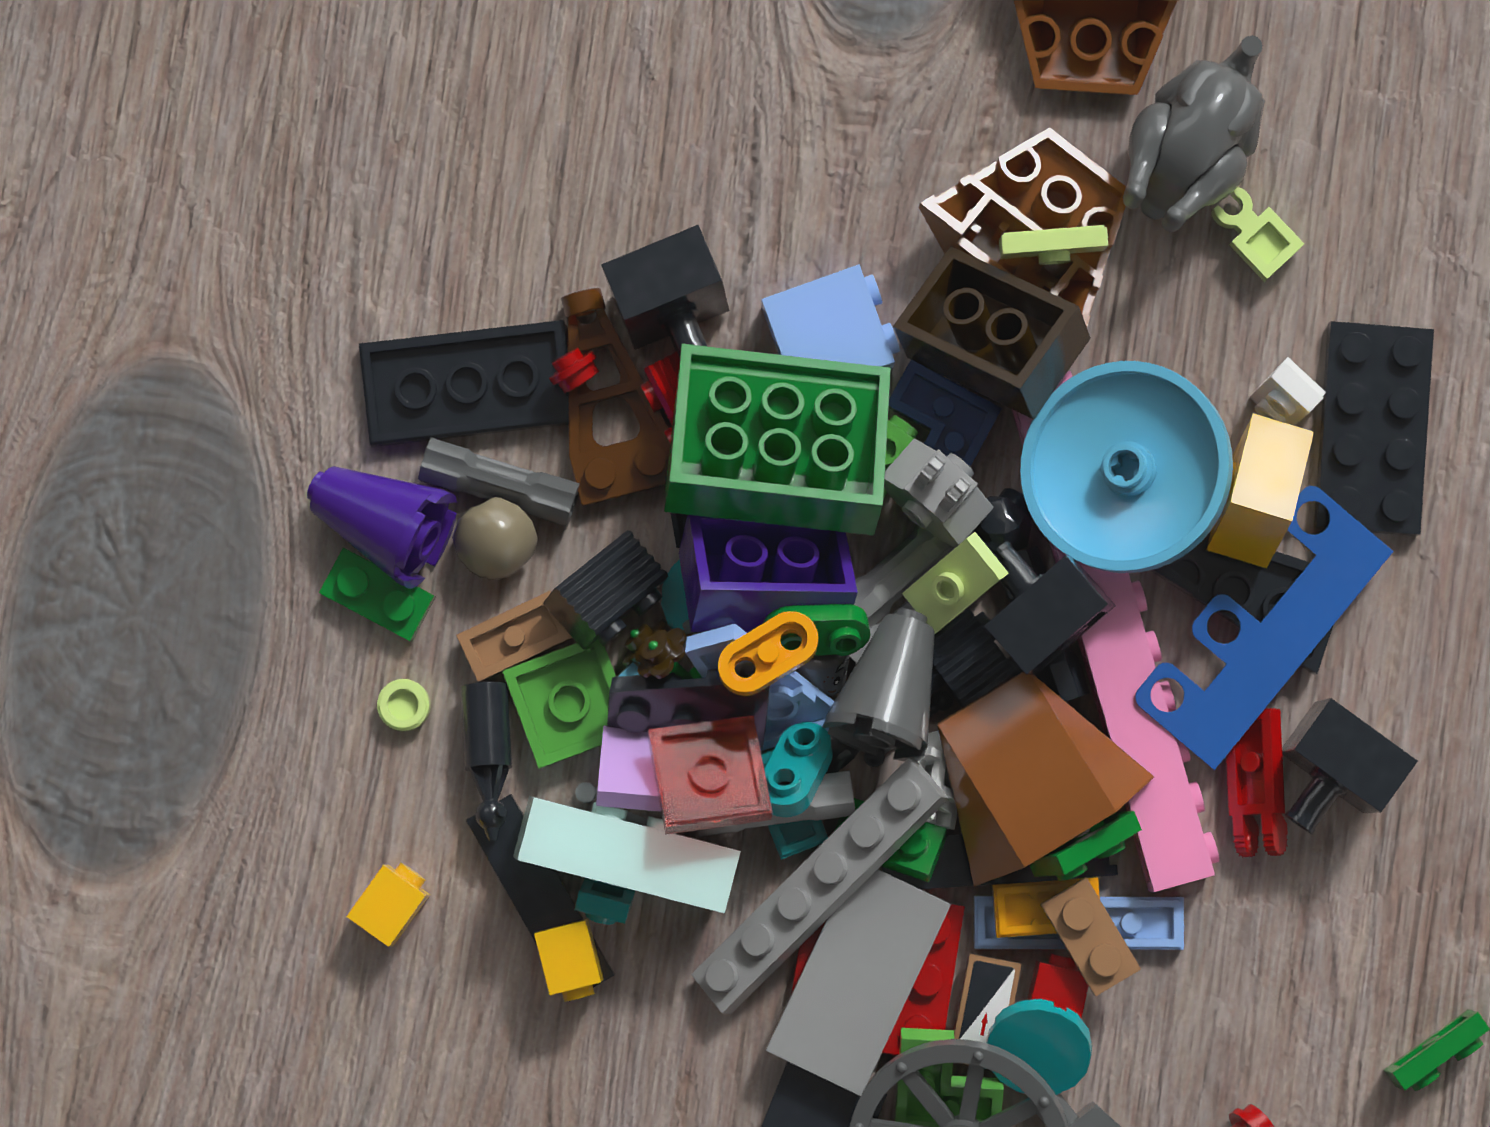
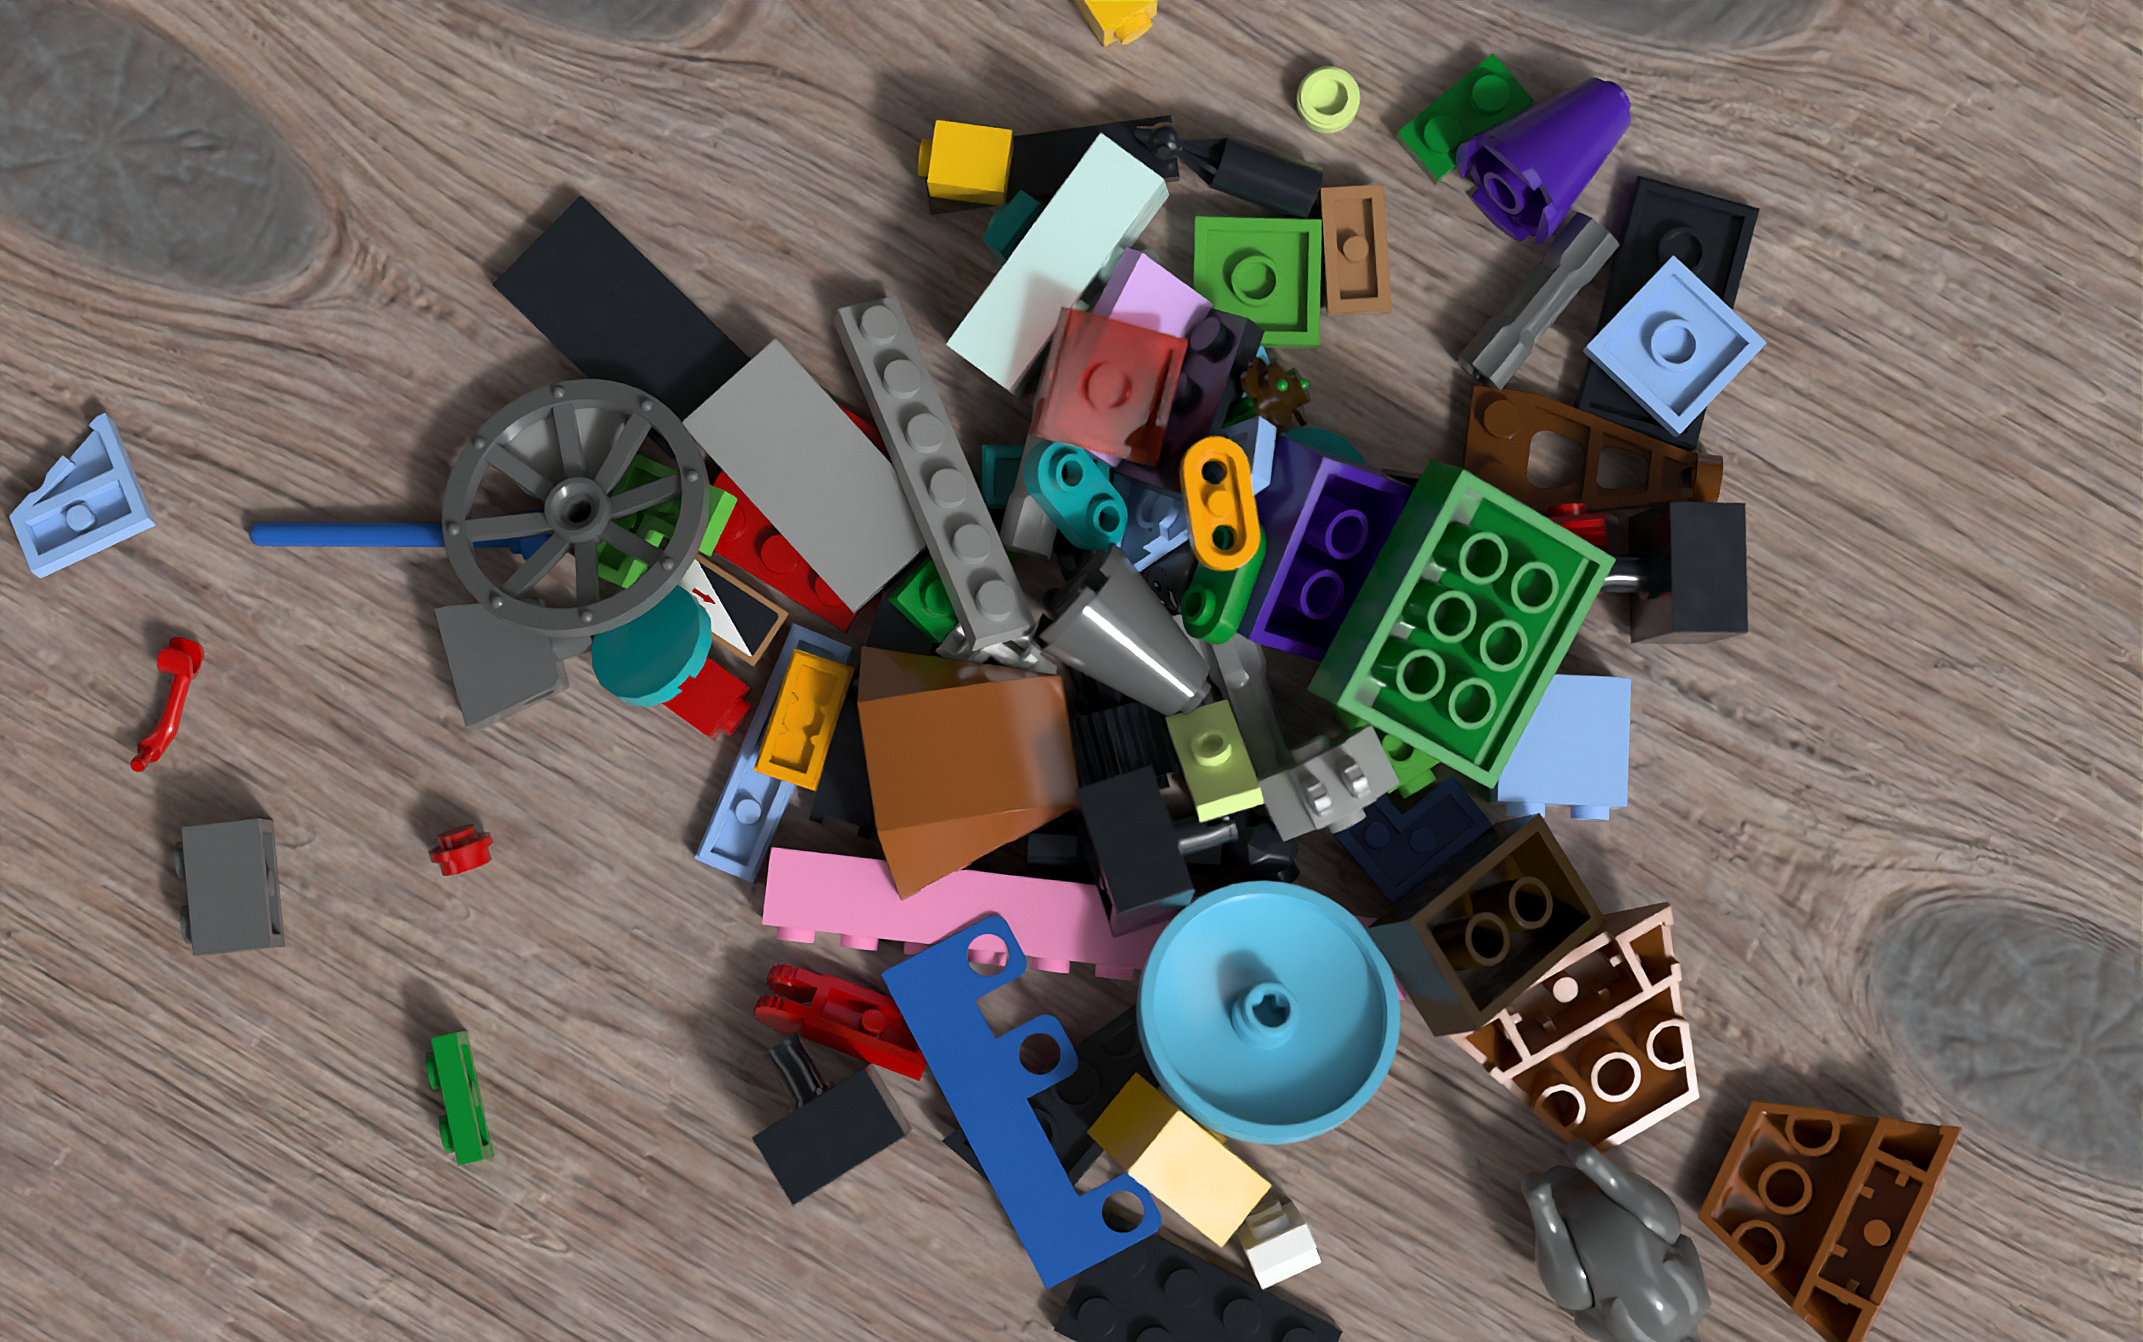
camera: 110 degrees right, 0 degrees up
dark tan hair [452,497,538,580] -> none
black brick [543,530,669,650] -> none
red plate [549,347,599,393] -> none
yellowish green plate [999,225,1108,265] -> none
green plate [1030,811,1142,881] -> none
medium nougat plate [1040,877,1141,996] -> none
yellowish green plate [1211,187,1304,282] -> none
none -> light blue plate [1583,255,1767,438]

